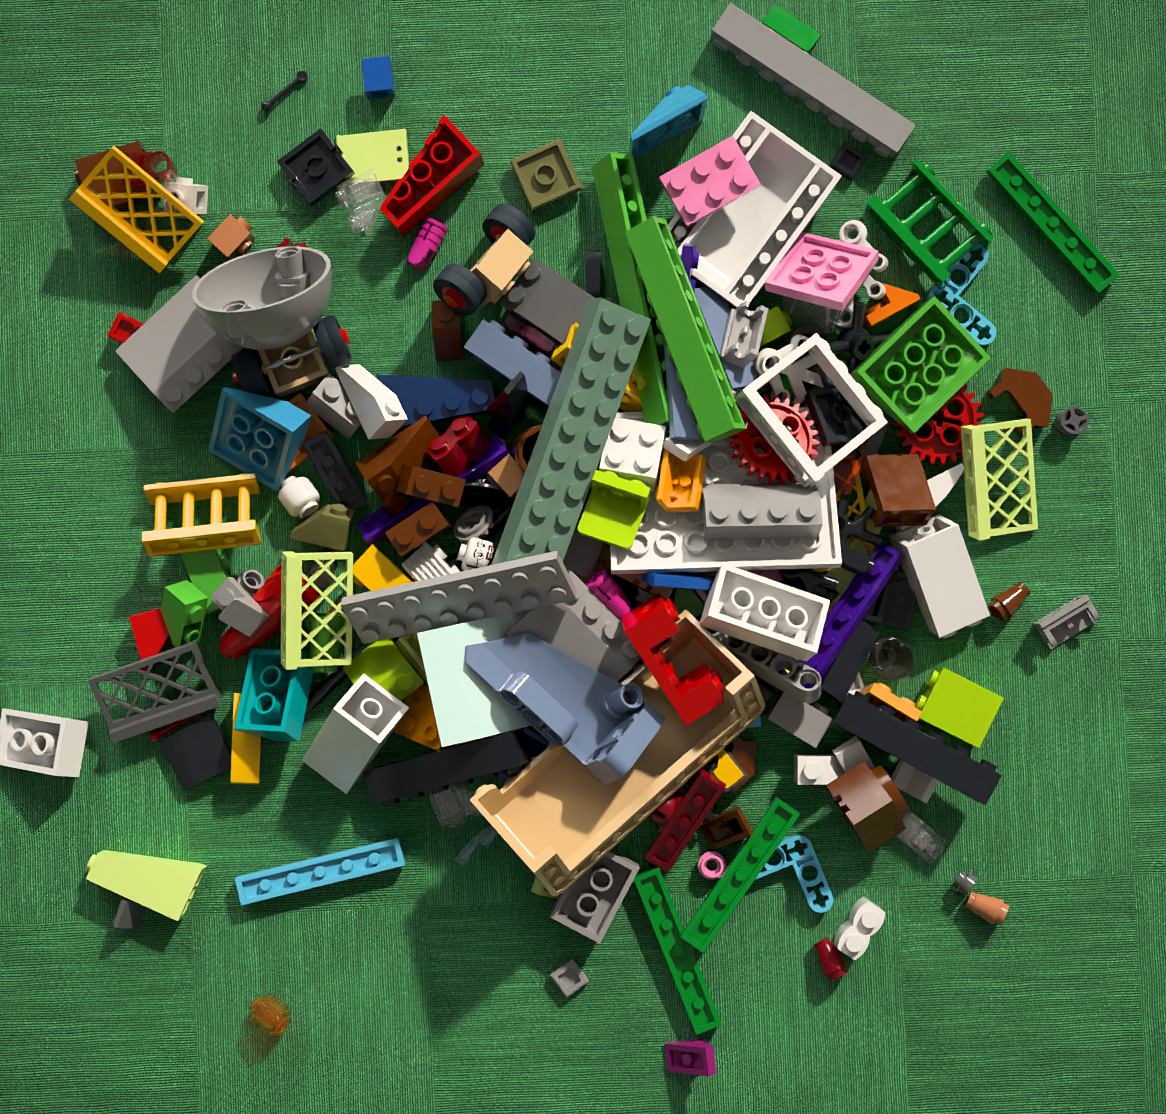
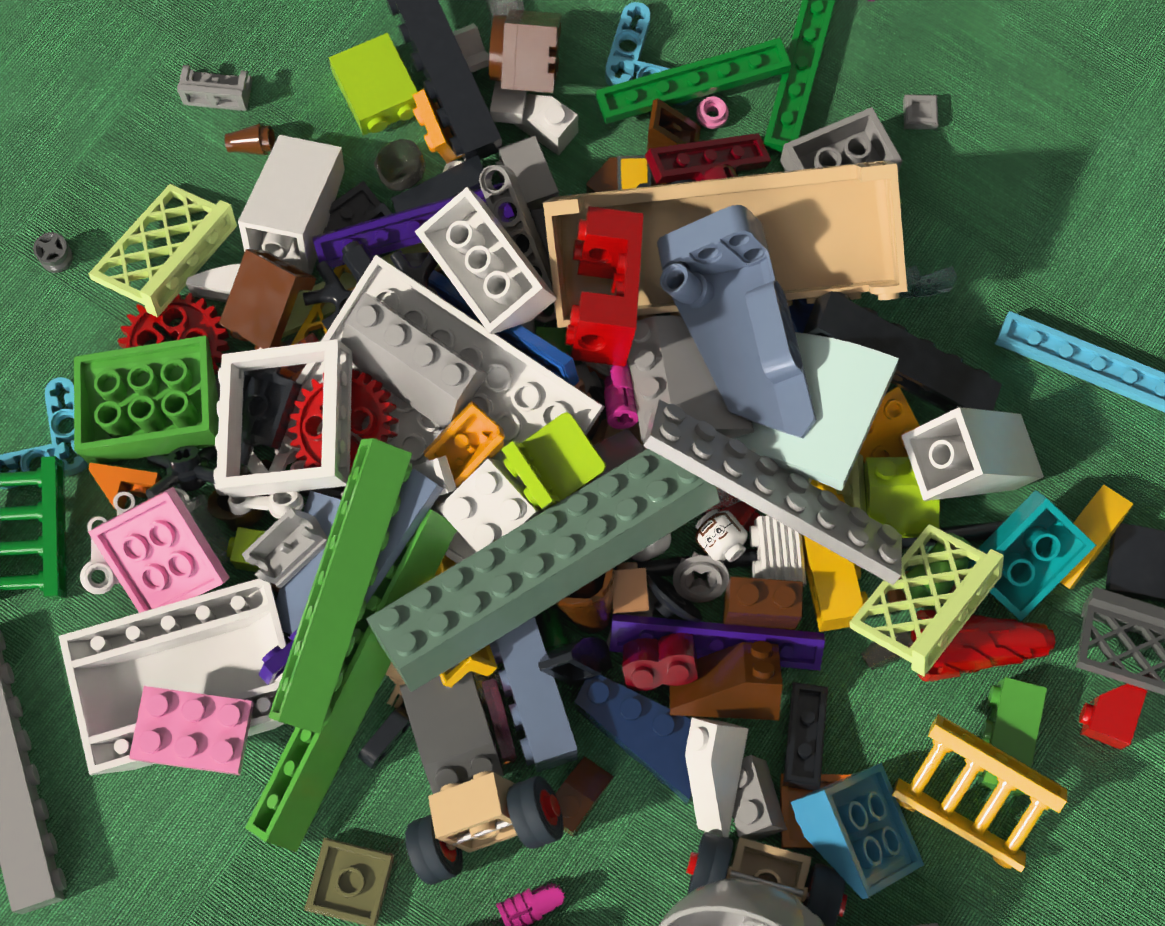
camera: 145 degrees left, 15 degrees down
bright green slope [161,580,208,648] -> none
light grey slope [210,577,269,637] -> none
light grey plate [236,570,264,597] -> none
white head [278,476,320,518] -> none
olive slope [290,504,355,551] -> none
reddish brown brick [396,463,466,507] -> none
clear slope [428,783,481,829] -> none
dark azure slope [629,85,708,159] -> none
black tile [829,142,868,182] -> none
reddish brown piece [986,368,1053,436] -> none

